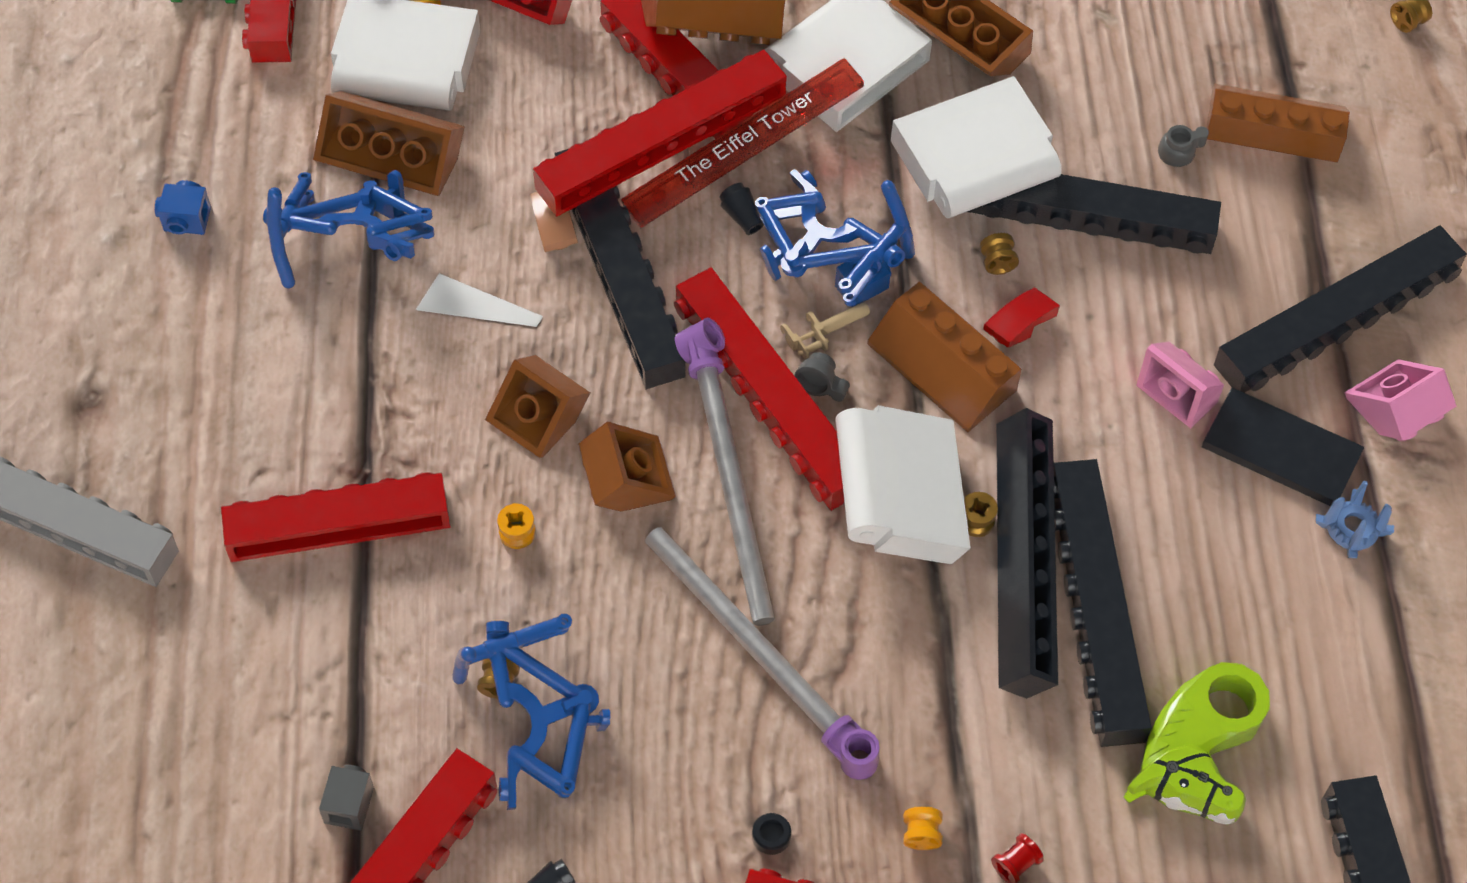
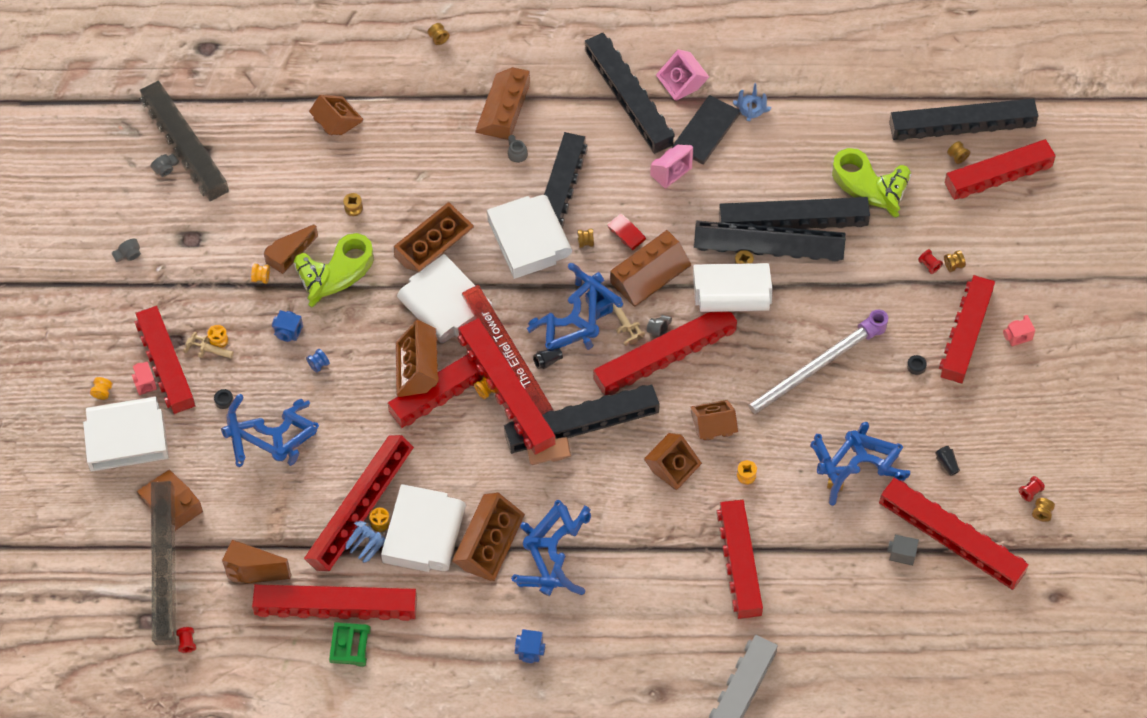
camera: 85 degrees left, 0 degrees up
white sticker [416,273,543,327] -> none
flat silver piece [675,318,775,626] -> none
light orange wheel [903,806,943,850] -> none

